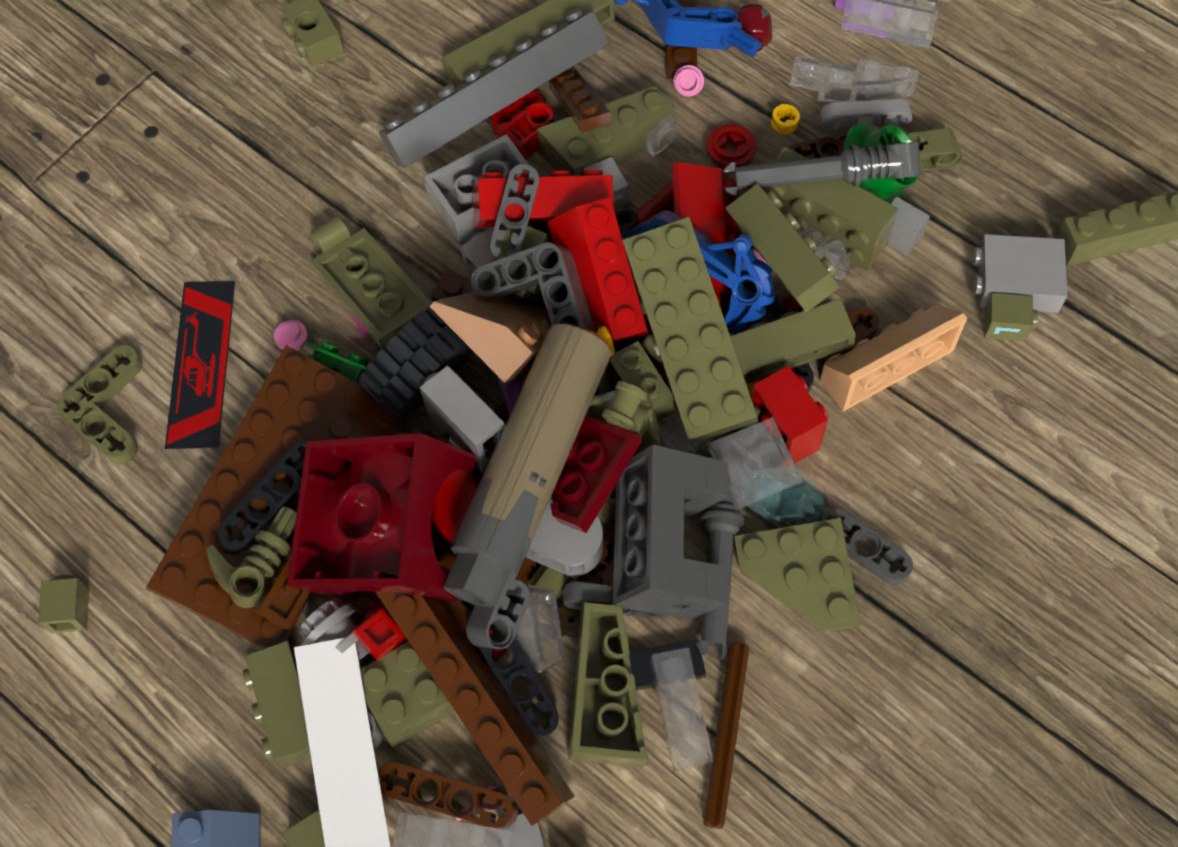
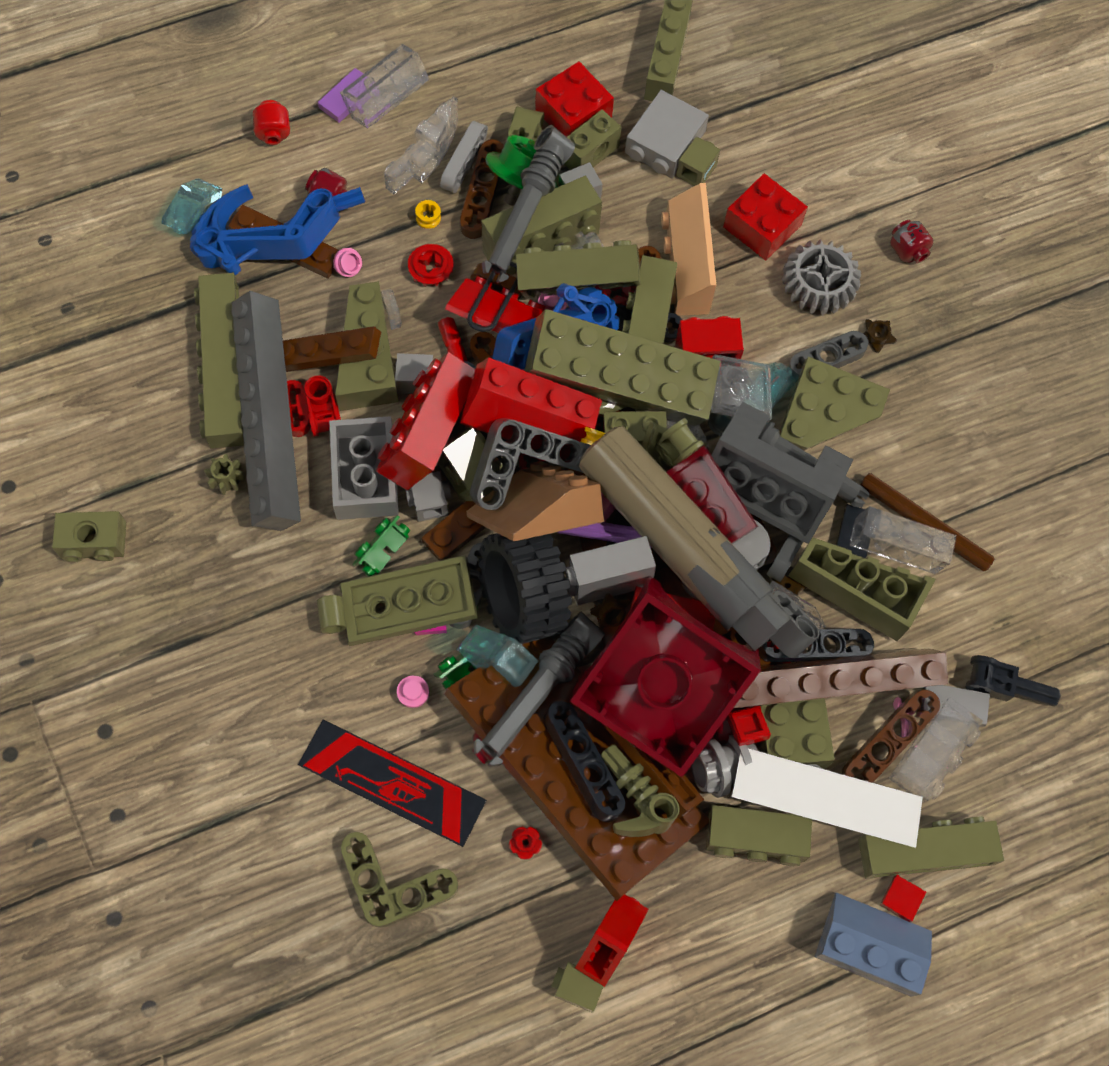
camera: 70 degrees left, 5 degrees up
dark grey beam [490,164,539,260] -> none
none -> olive gear [204,454,245,495]
none -> green hinge [352,515,410,577]
none -> clear light blue slope [456,625,538,687]
none -> black piece [467,262,518,332]
none -> dark grey piece [474,611,605,767]
none -> red plate [509,826,542,860]
none -> red brick [535,61,614,137]
none -> olive brick [564,110,622,170]
none -> red slope [575,894,649,987]
none -> red brick [723,173,808,261]
none -> light grey gear [782,239,861,316]
none -> dark brown plate [863,319,897,353]
none -> dark red head [890,220,934,263]

